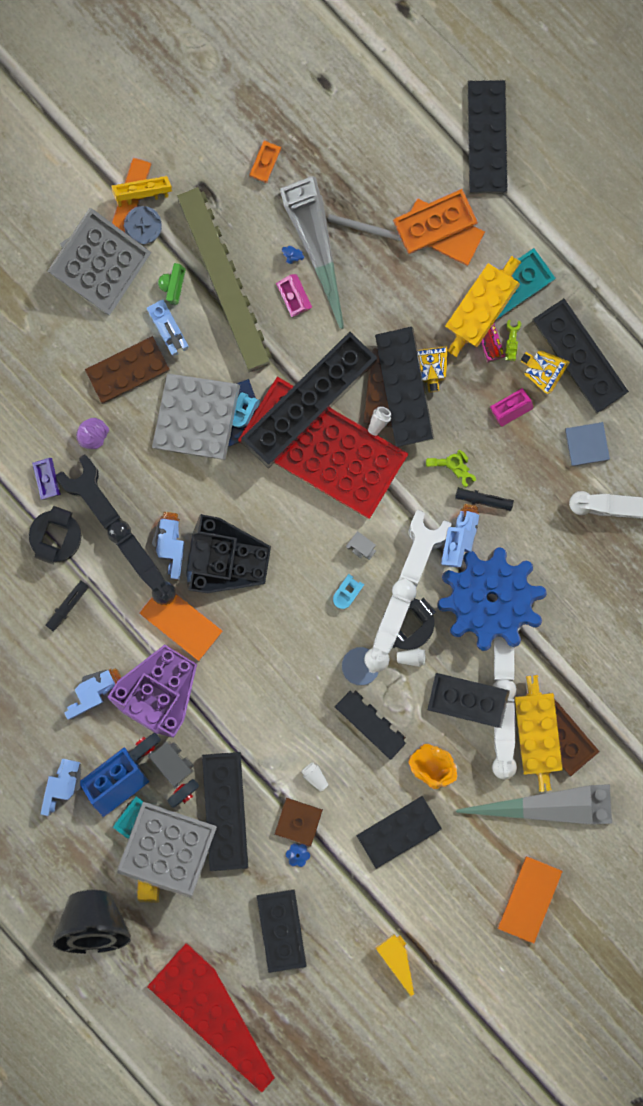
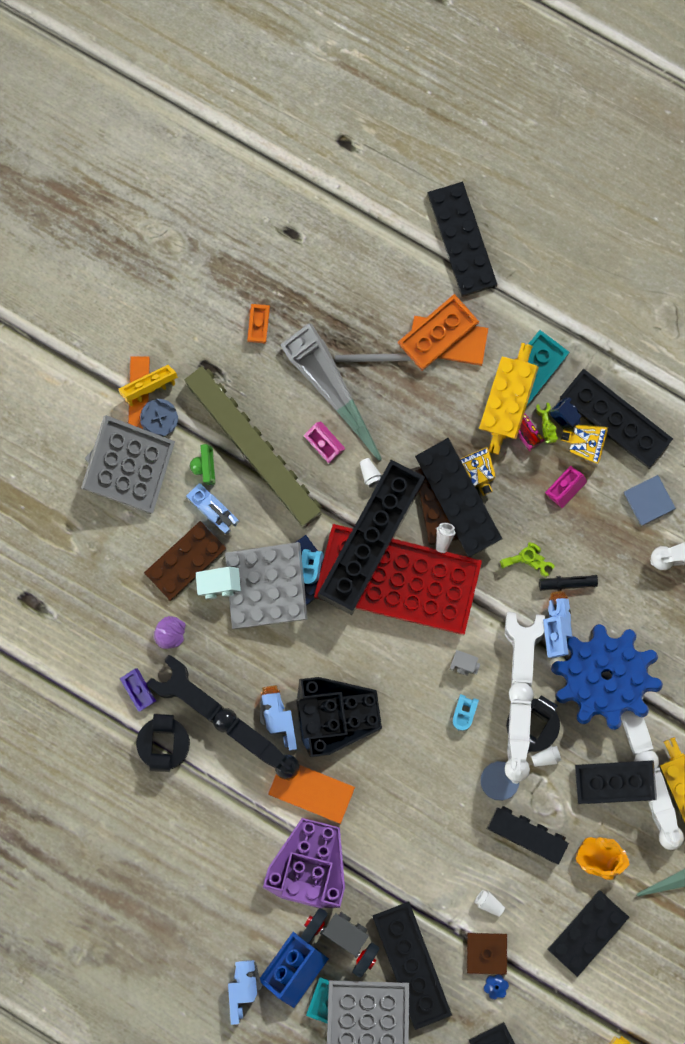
camera: 20 degrees left, 5 degrees down
black pin [45,580,89,632] -> none
light blue plate [65,668,122,720] -> none
blue plant [282,246,305,264] -> none
none -> light aqua brick [196,567,241,599]
none -> white cone [359,458,382,488]
none -> dark blue brick [549,397,582,429]

